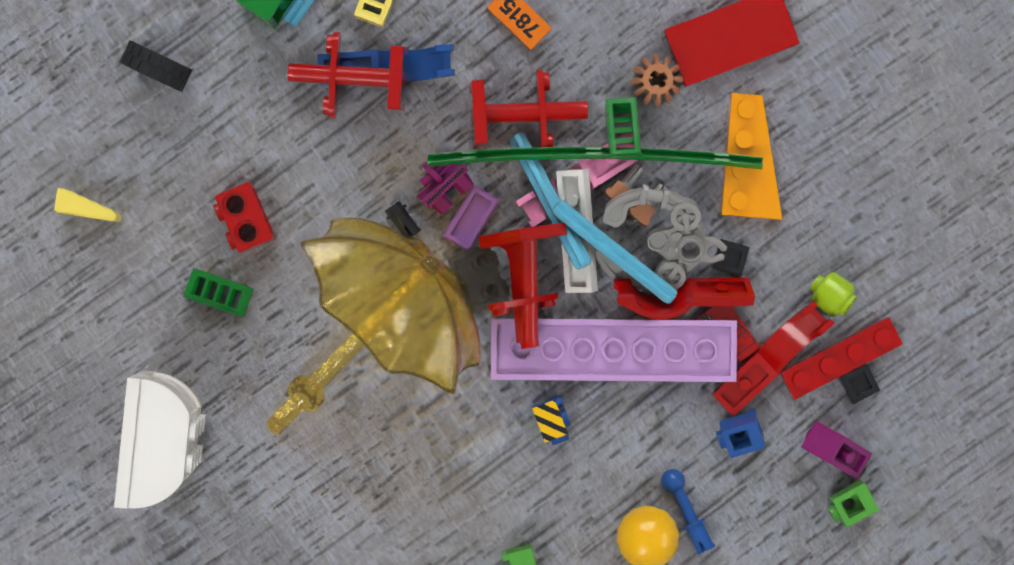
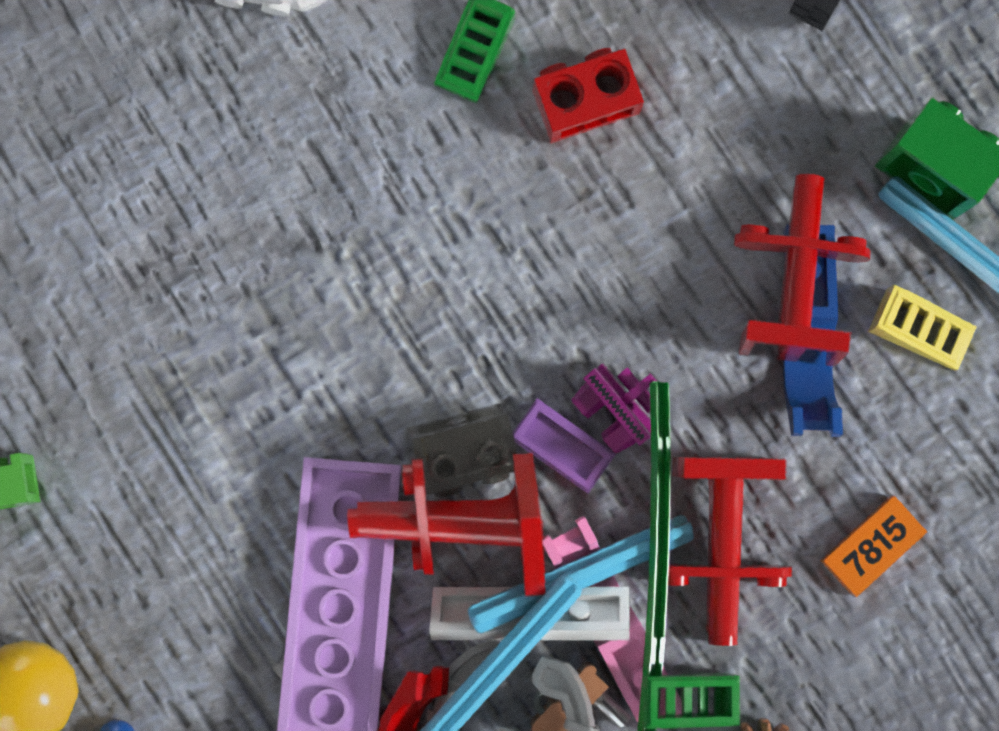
camera: 90 degrees right, 5 degrees down
clear yellow piece [266,217,481,435] -> none
black pin [385,201,421,241] -> none
brick [531,395,571,445] -> none

